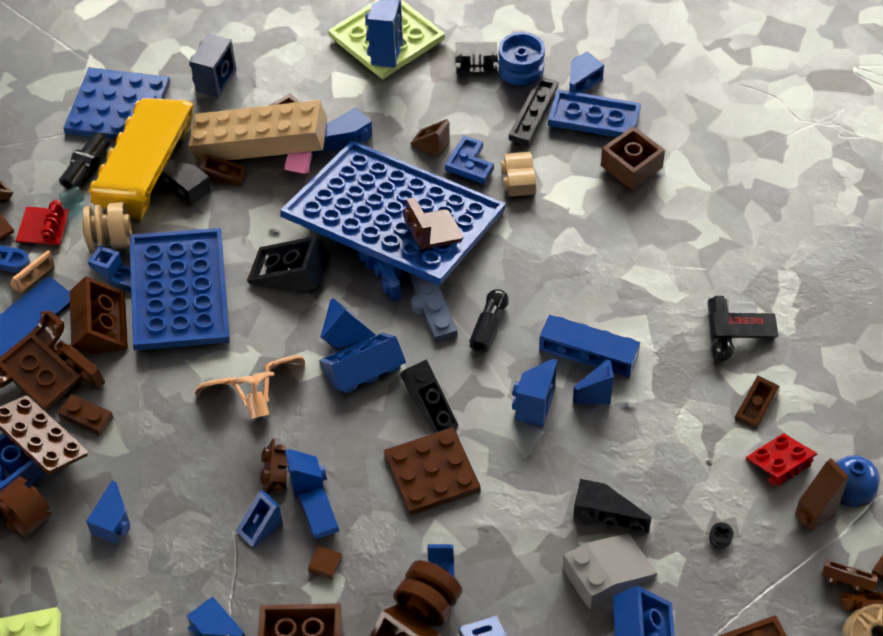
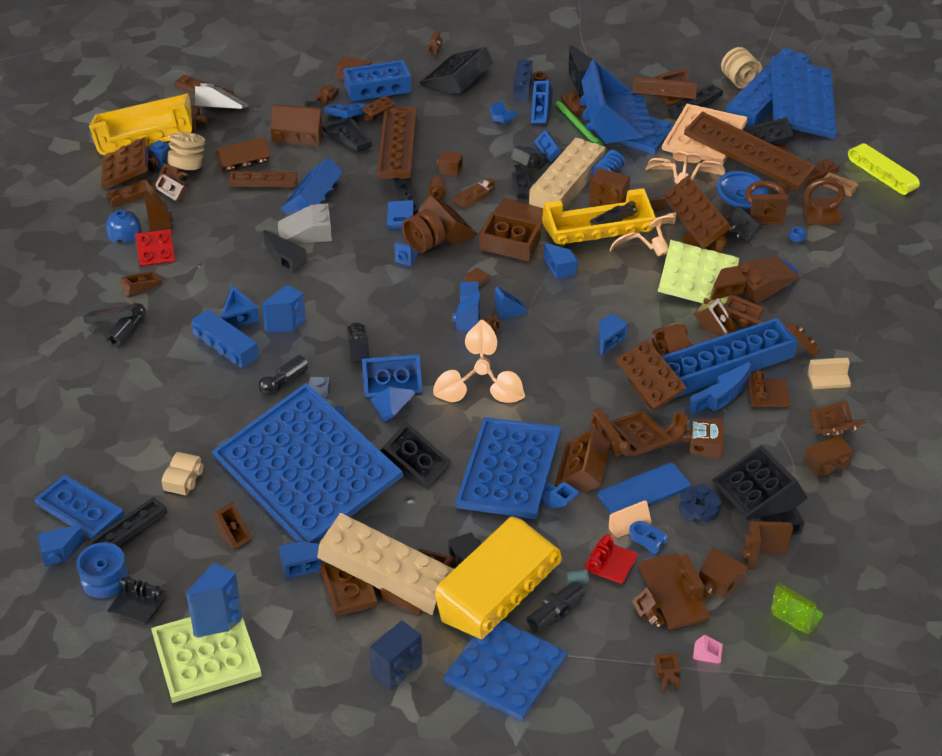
camera: 160 degrees left, 10 degrees down
reddish brown plate [58,394,114,436] -> none
tan wheel [82,202,132,254] -> none
reddish brown plate [384,427,481,516] -> none
bracket [403,198,463,249] -> none
blue plate [445,135,494,184] -> none
reddish brown brick [600,126,665,190] -> none
black bush [709,522,733,548] -> none

